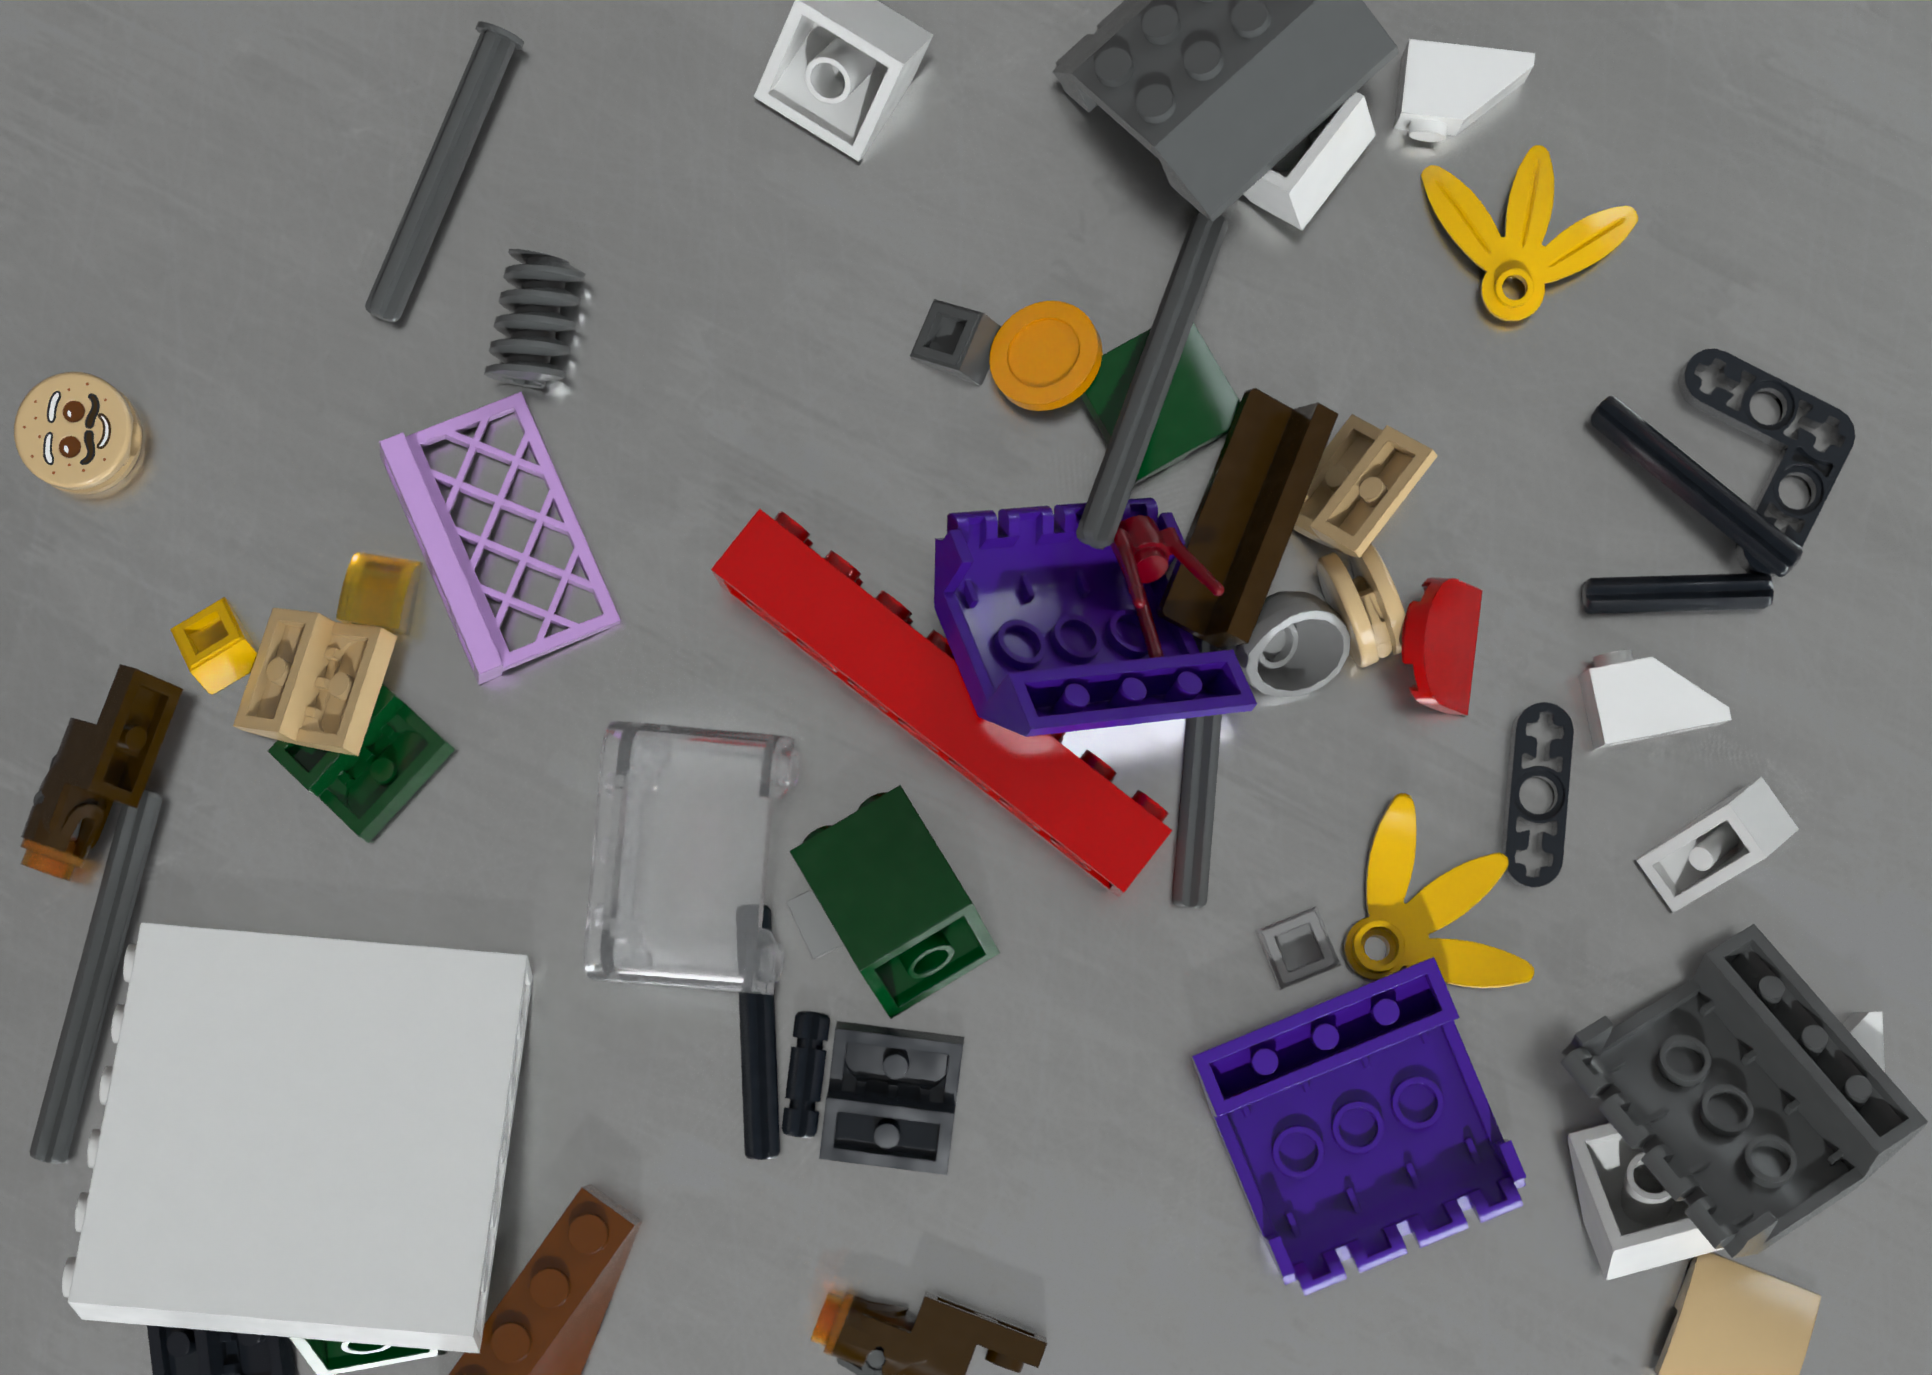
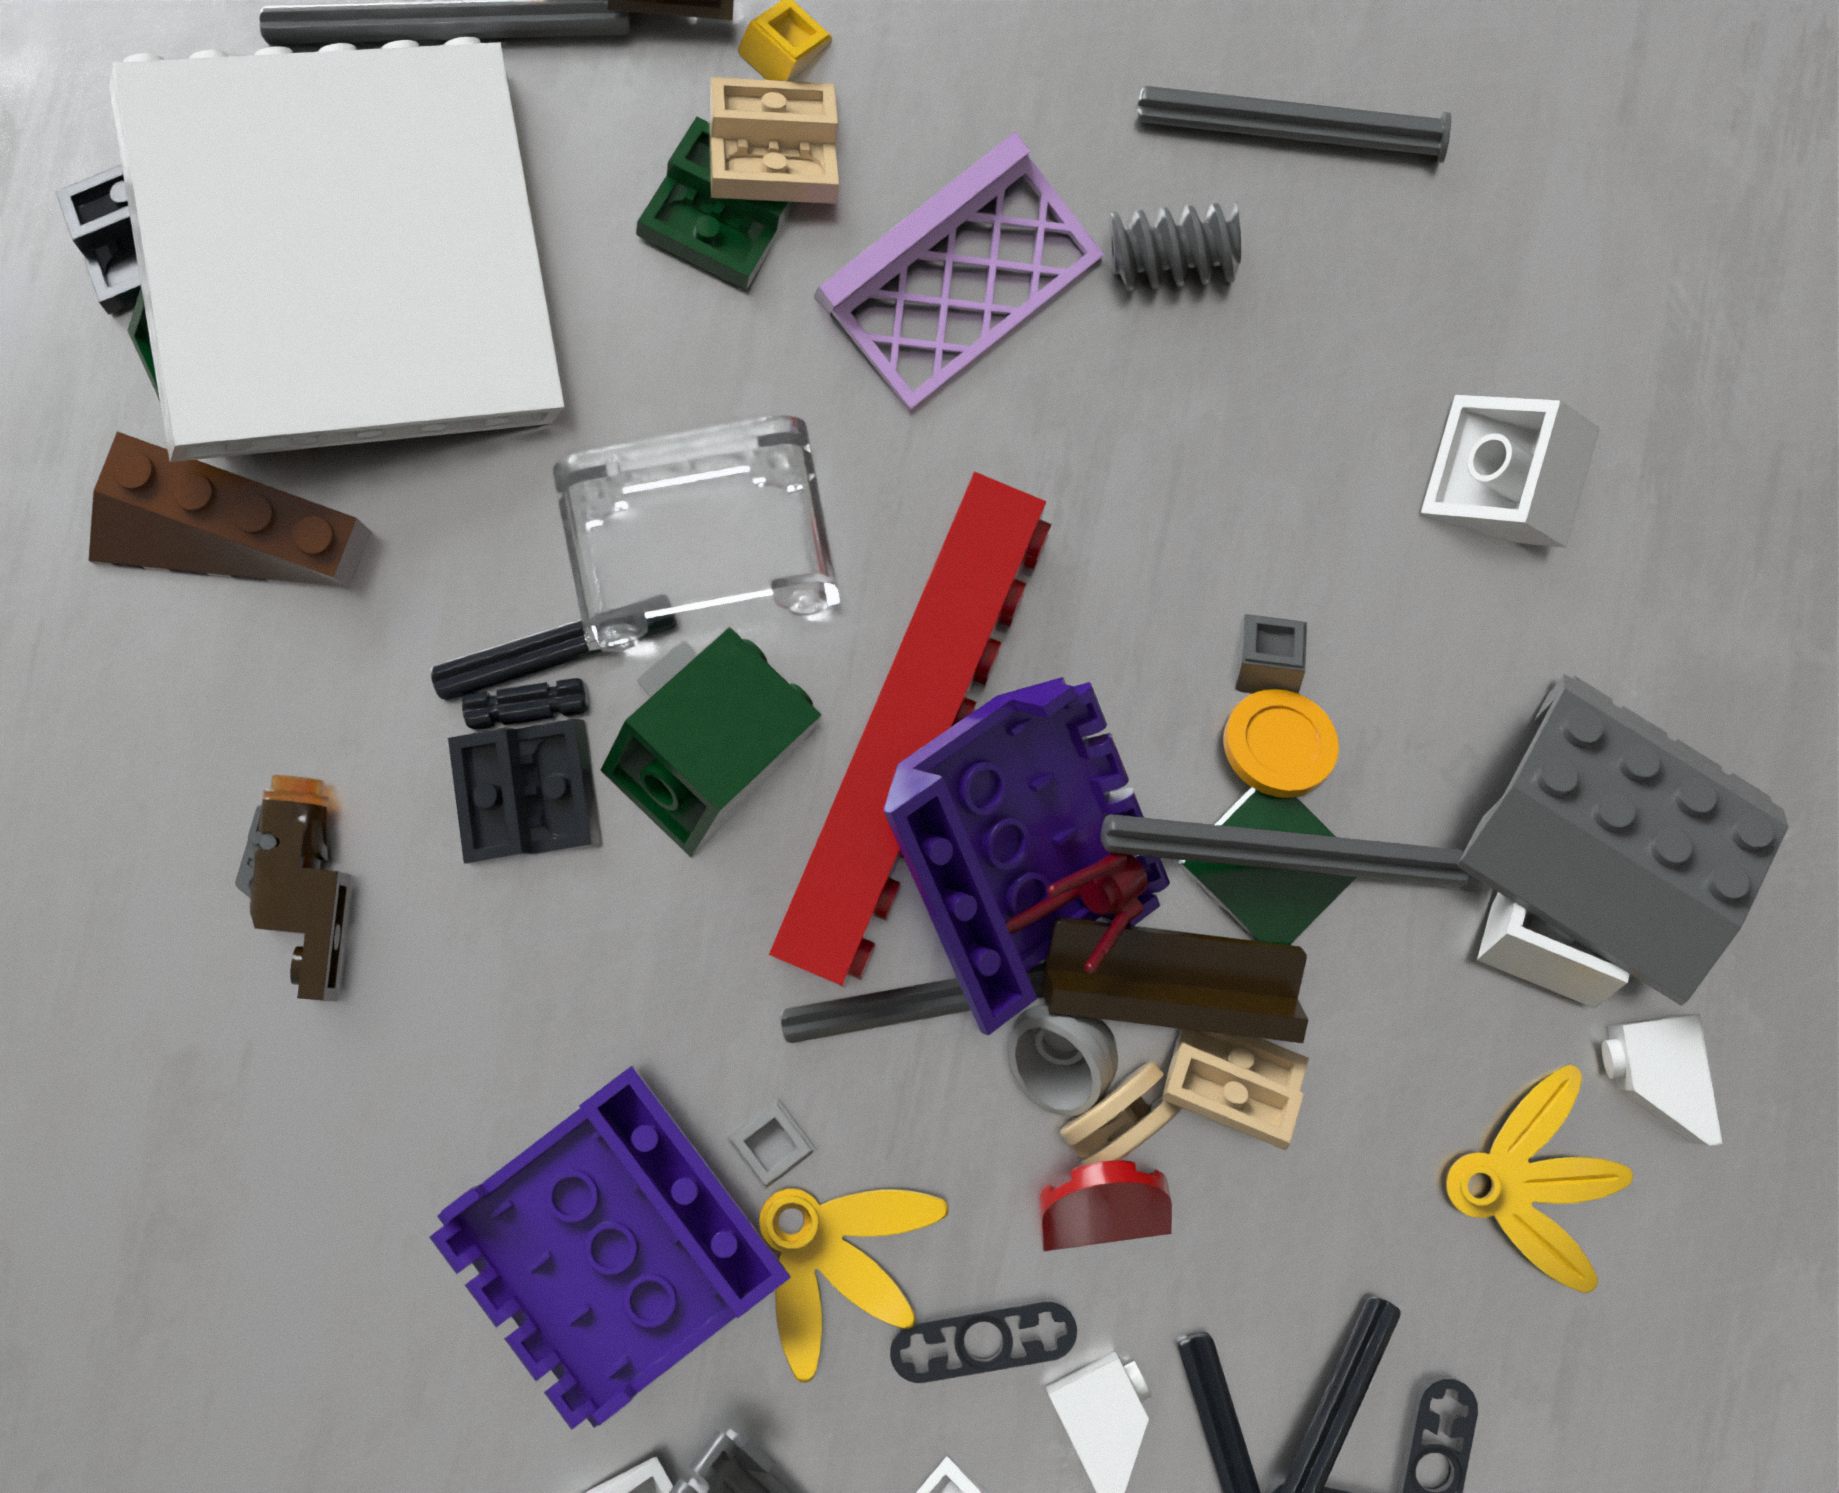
camera: 70 degrees right, 0 degrees up
clear yellow brick [336,552,423,636] -> none

